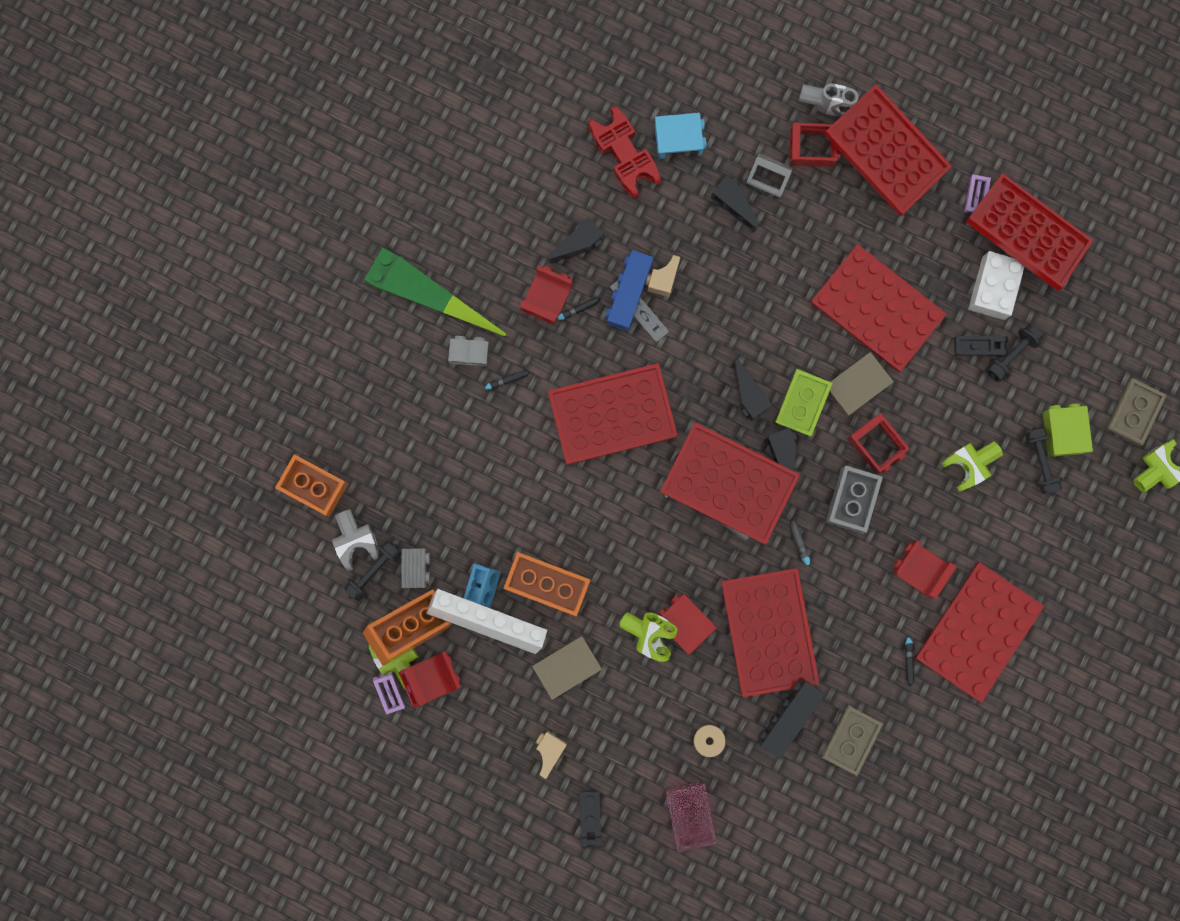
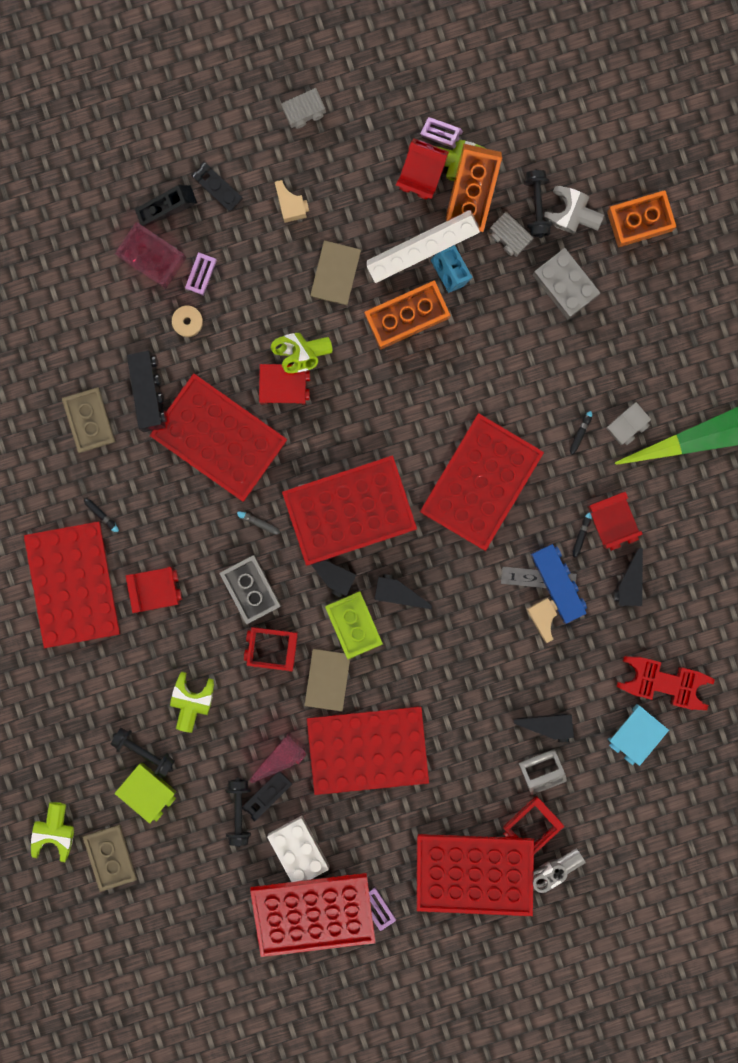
camera: 135 degrees right, 5 degrees up
none -> black slope [135,185,197,227]
none -> lavender tile [185,252,217,296]
none -> clear pink slope [249,733,307,783]
none -> light grey brick [281,88,326,129]
none -> light grey brick [533,248,600,320]

